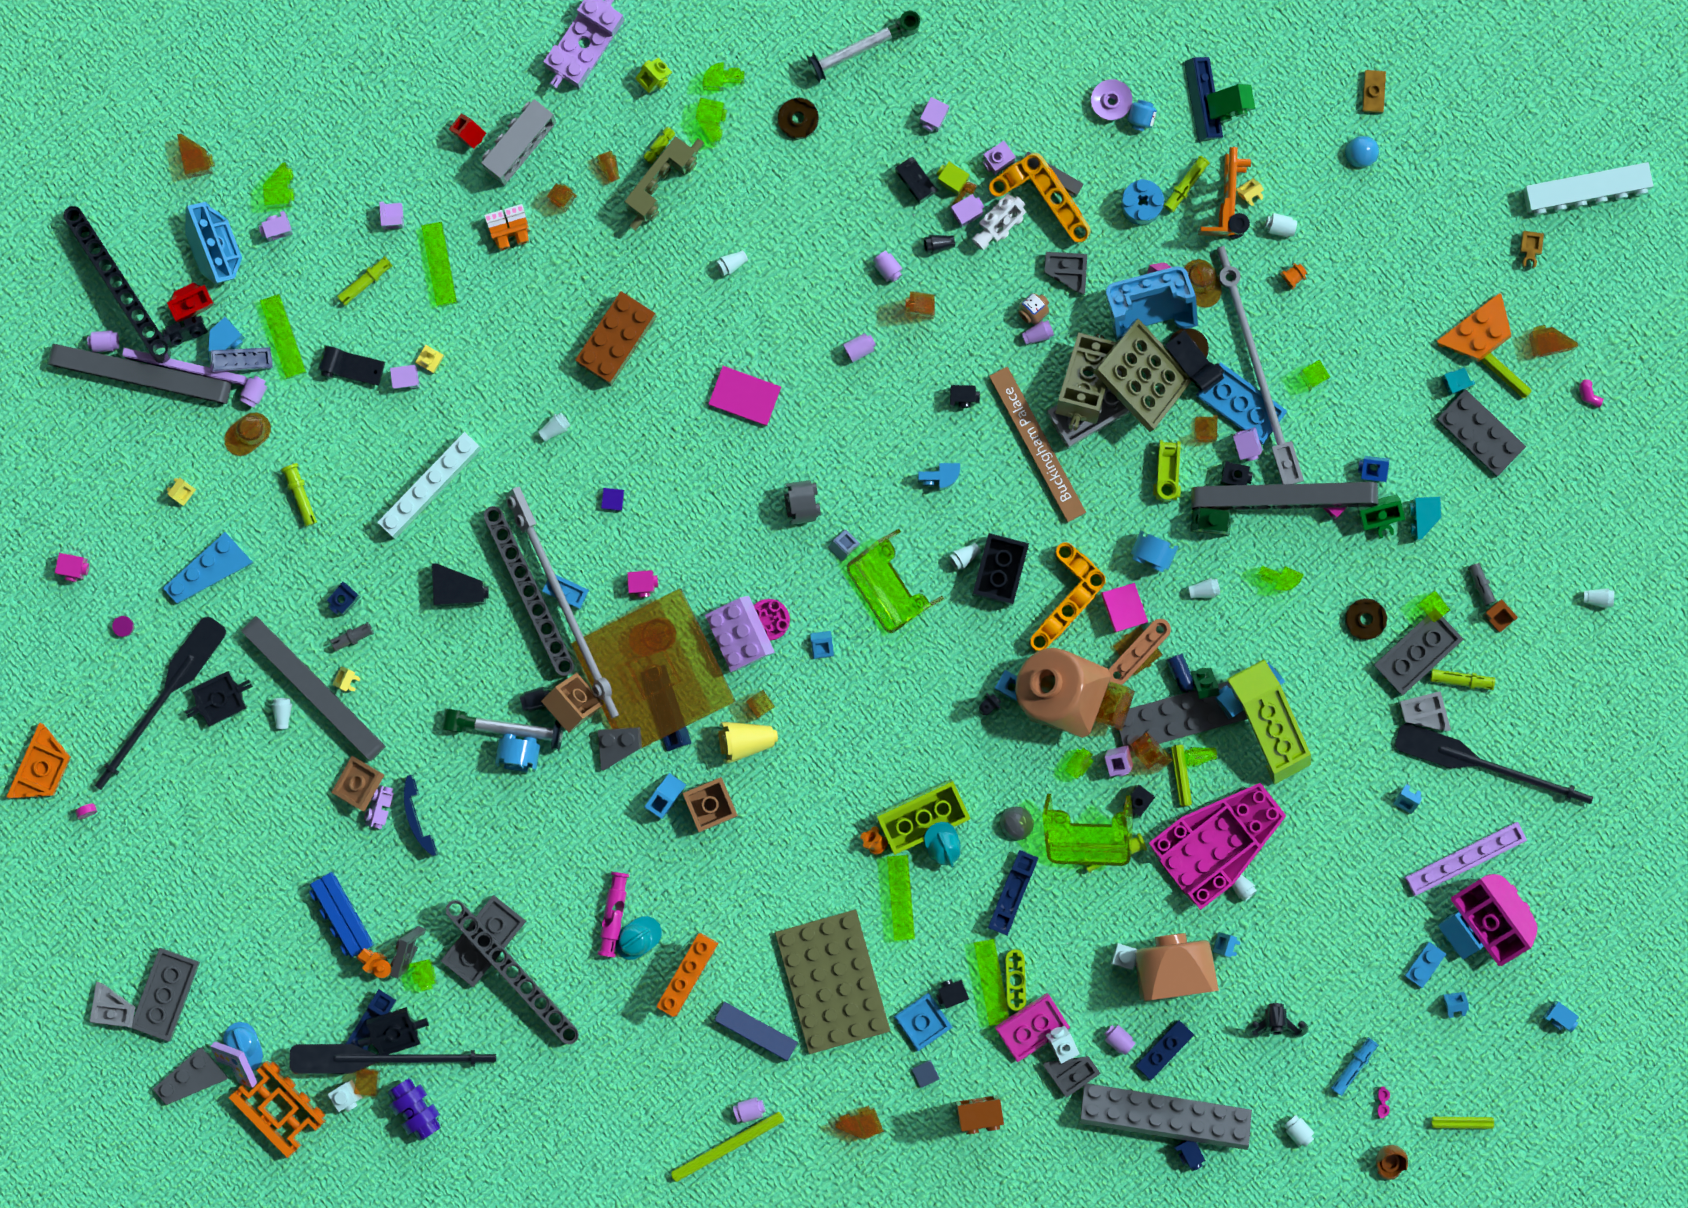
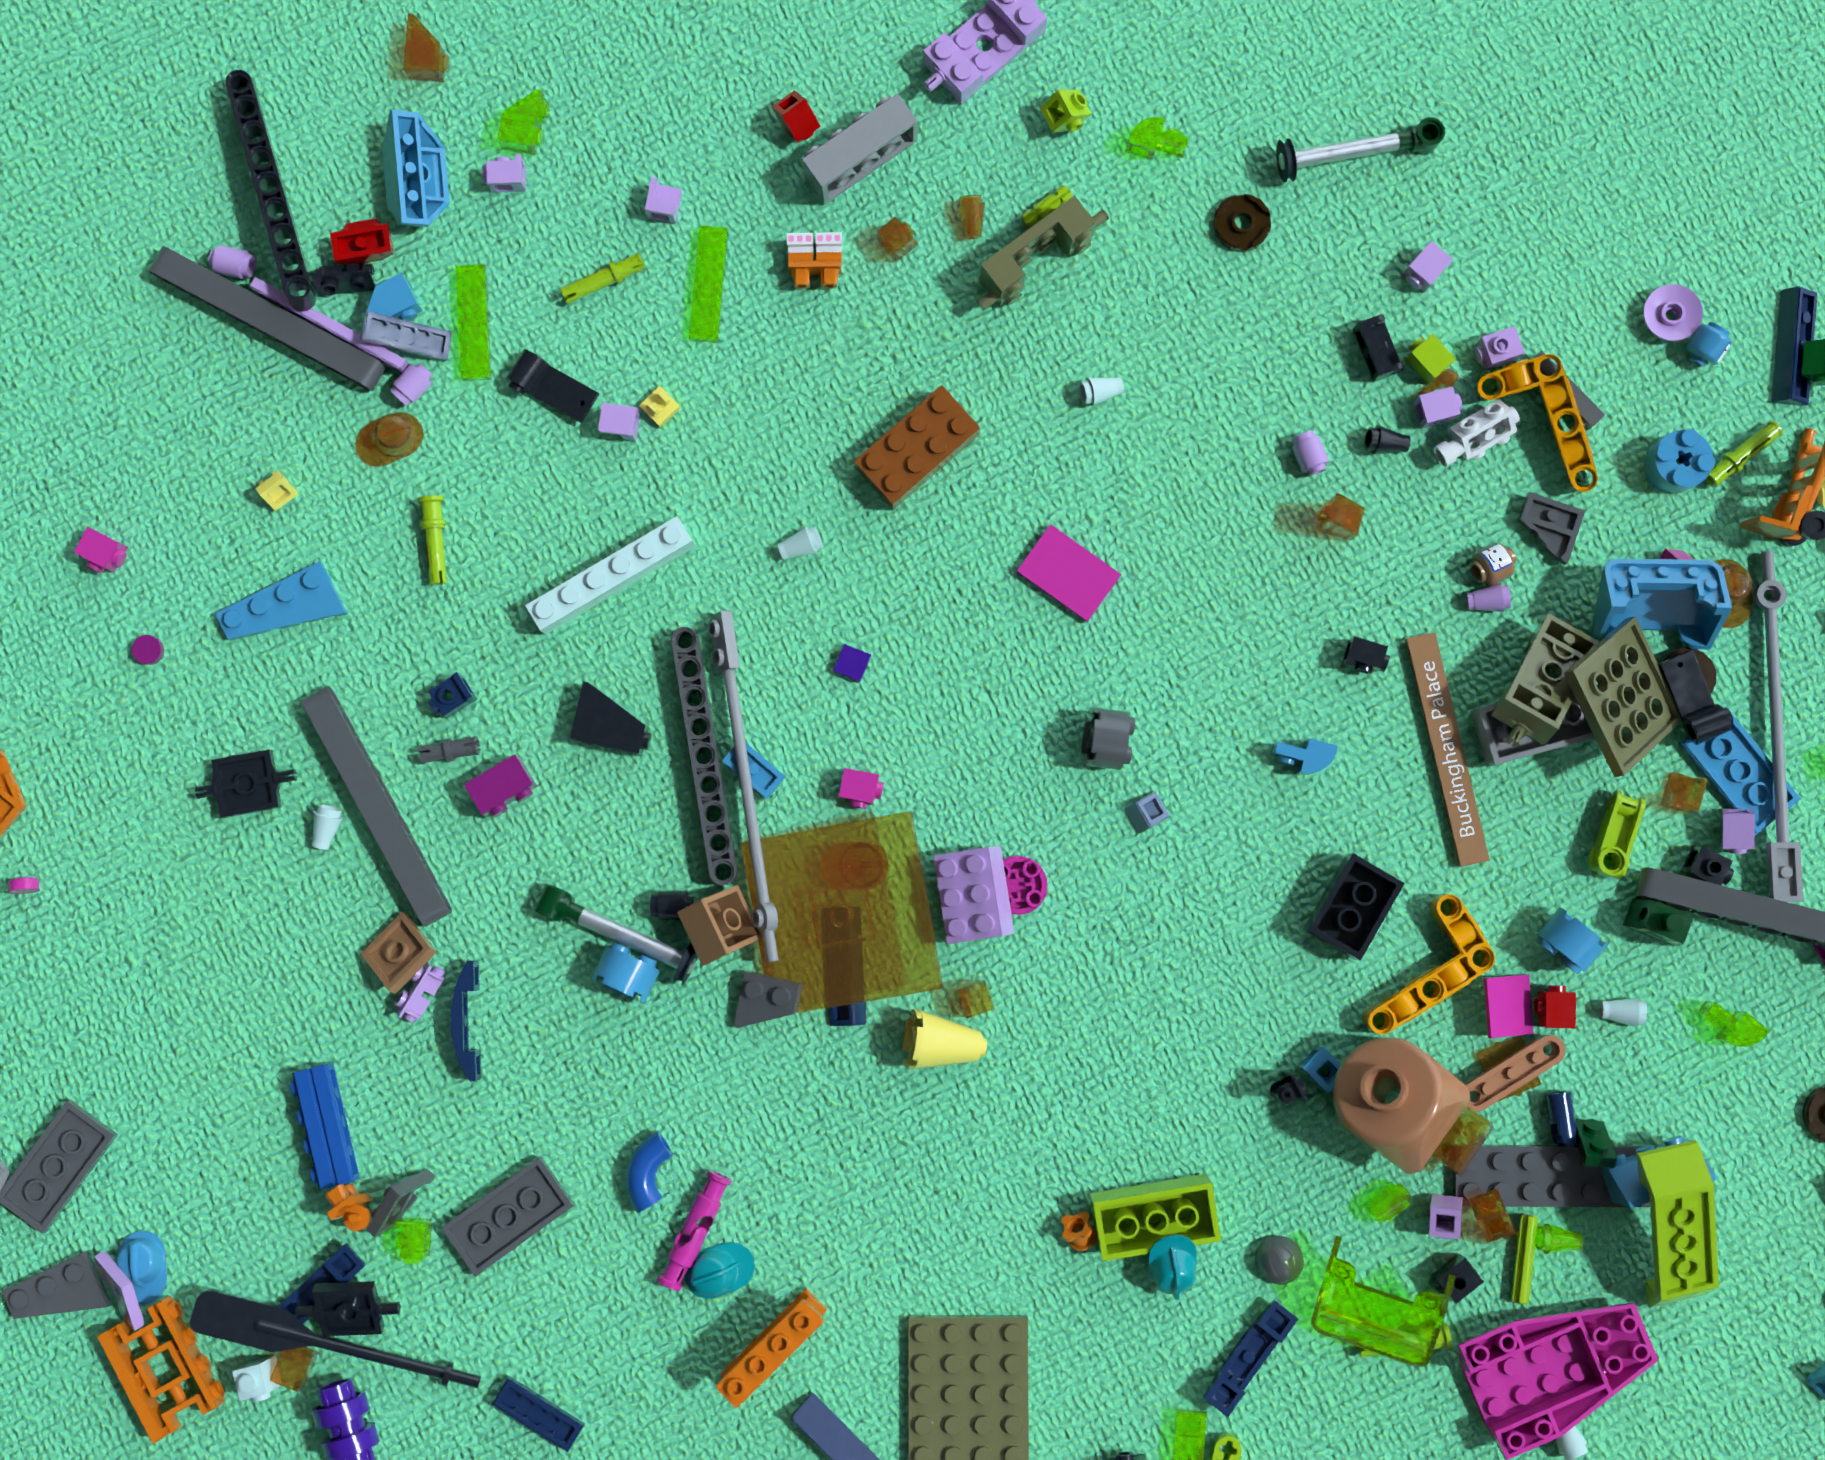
camera: 15 degrees right, 0 degrees up
black piece [95,617,226,790] -> none
light yellow tile [332,666,360,691] -> none
dark grey beam [446,899,579,1045] -> none
dark azure slope [645,773,686,819] -> none
medium nougat brick [683,777,738,833] -> none
clear neon green slope [695,97,728,147] -> none
dark azure slope [810,631,834,659] -> none
lavender brick [843,333,876,363] -> none
clear neon green windscreen [847,529,944,633] -> none
clear neon green plate [887,855,915,941] -> none
light aqua cone [949,543,981,570] -> none
none -> magenta brick [464,754,538,818]
none -> dark blue plate [492,1376,585,1452]
none -> blue cylinder [626,1131,673,1214]
none -> red brick [1534,985,1576,1029]

